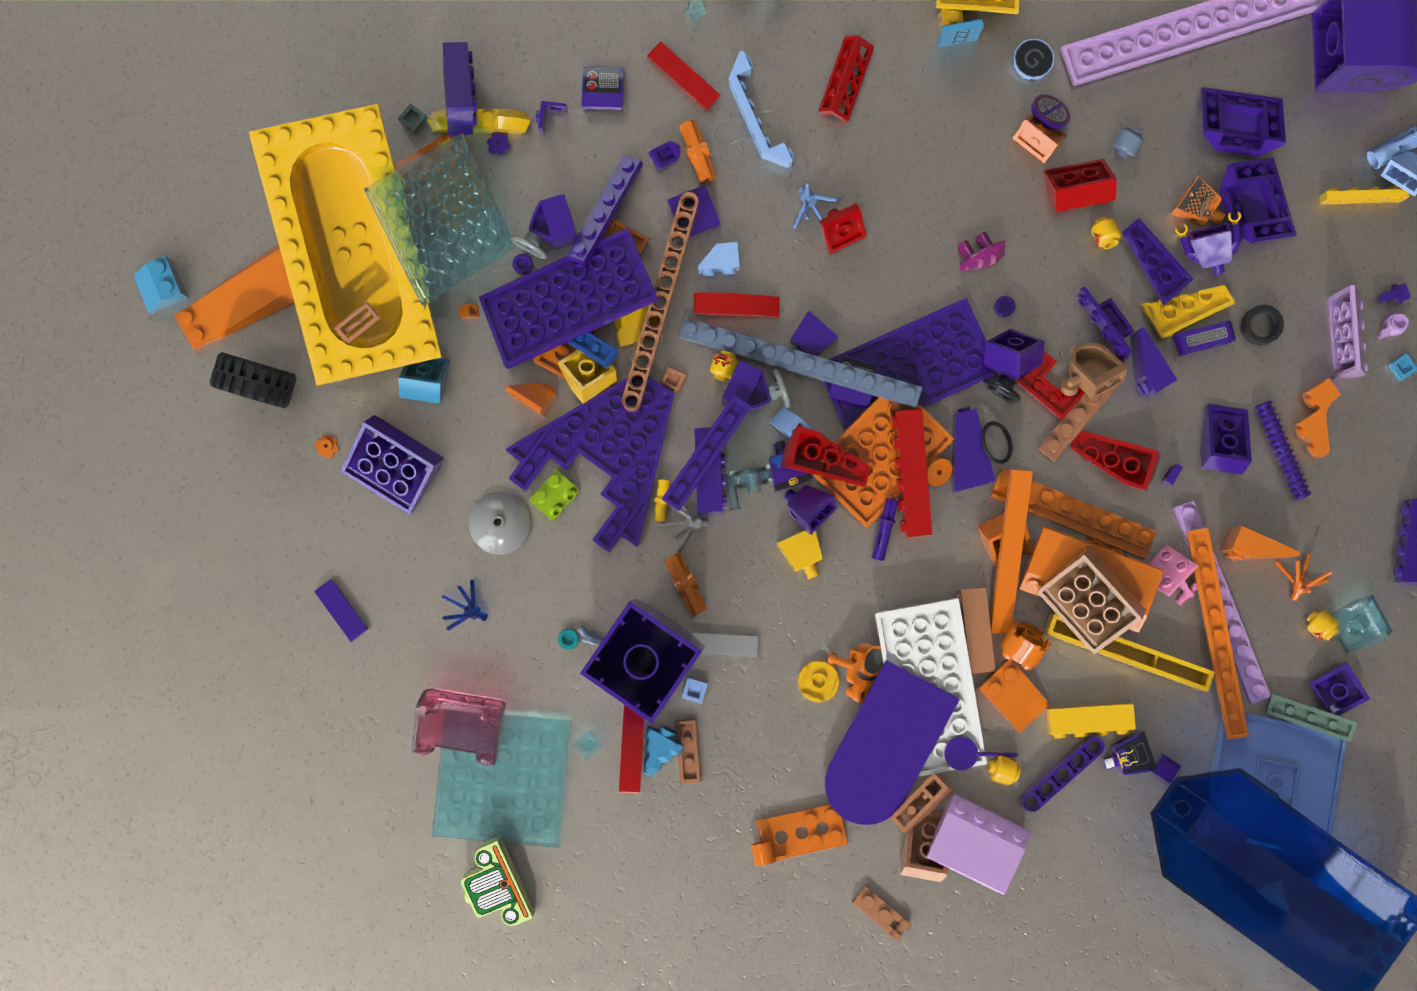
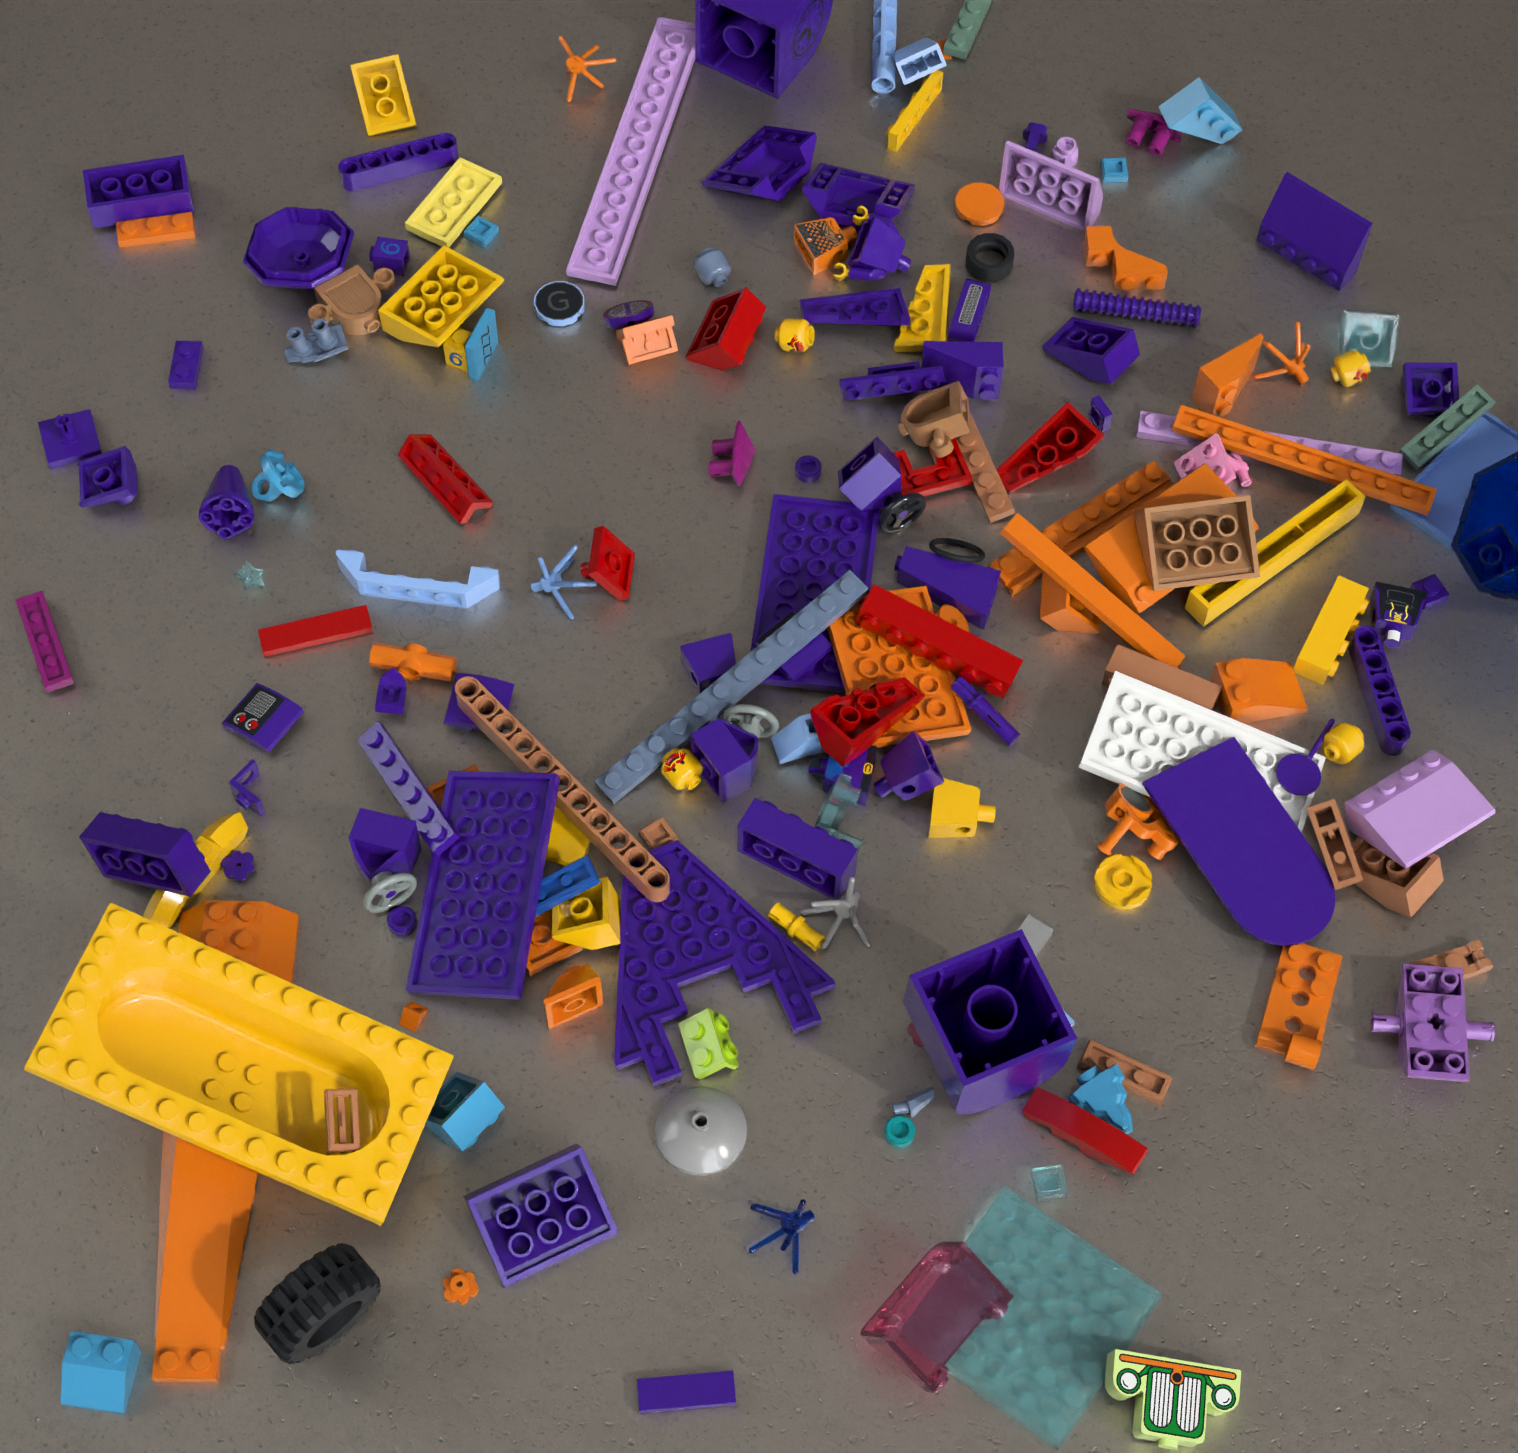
camera: 60 degrees left, 25 degrees down
clear light blue plate [364,133,516,305] -> none
dark purple plate [662,395,752,511] -> none
orange piece [665,552,707,617] -> none
red slope [693,292,780,318] -> none
light blue slope [698,242,740,277] -> none
orange brick [1001,621,1051,670] -> none
none -> orange tile [955,182,1005,226]
none -> medium lavender slope [1370,964,1495,1082]

